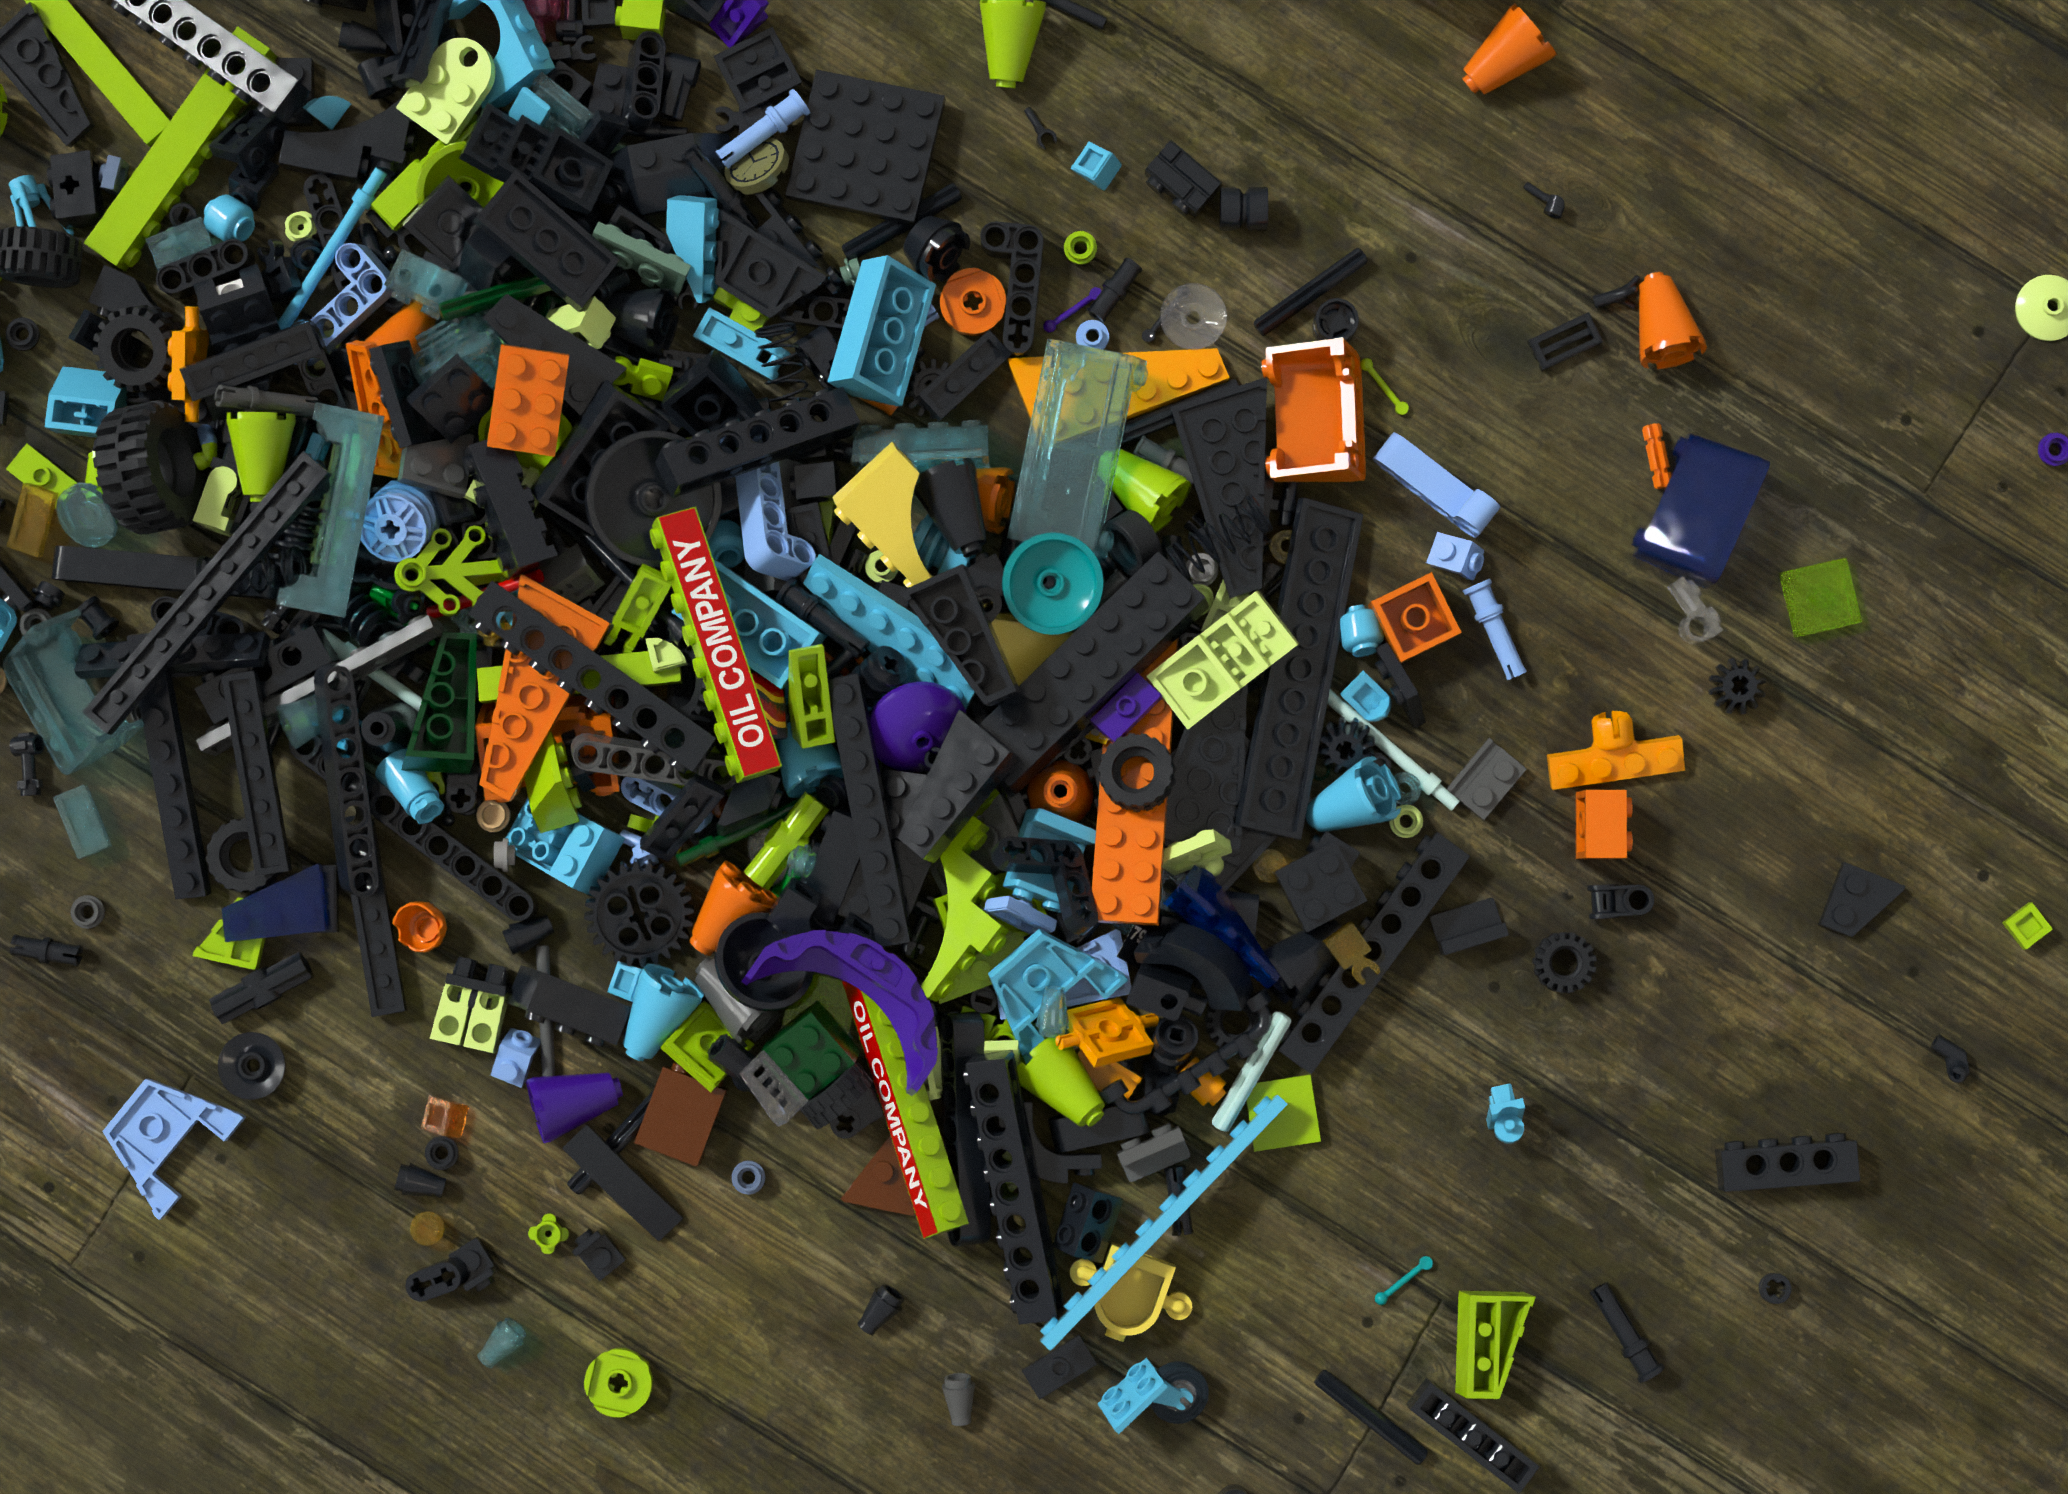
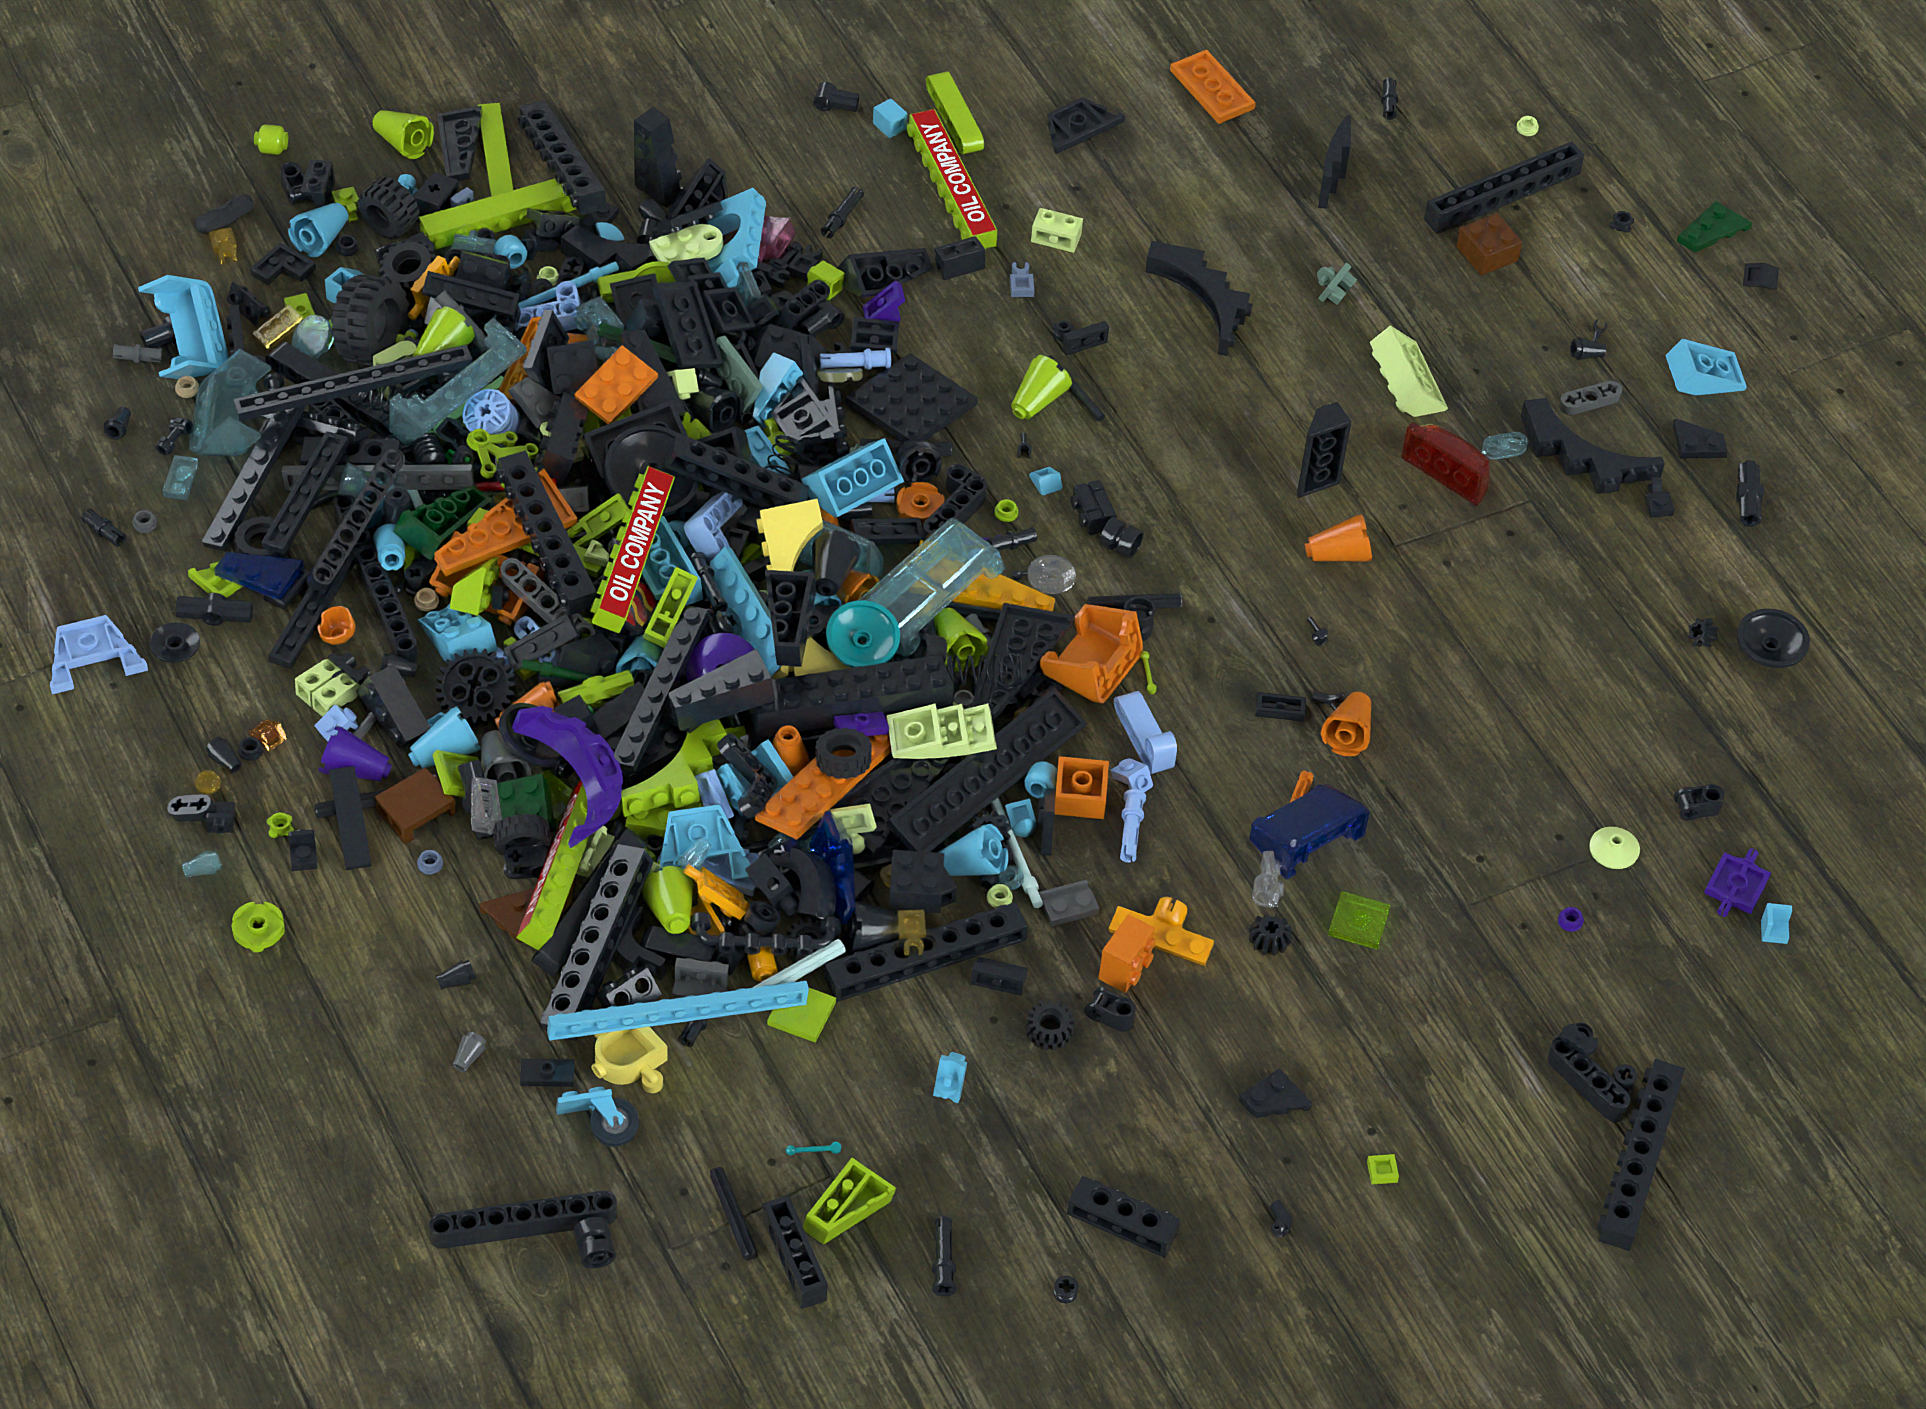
camera: 20 degrees right, 35 degrees down
light grey plate [494,838,516,872] -> none
clear light blue plate [787,844,816,878] -> none

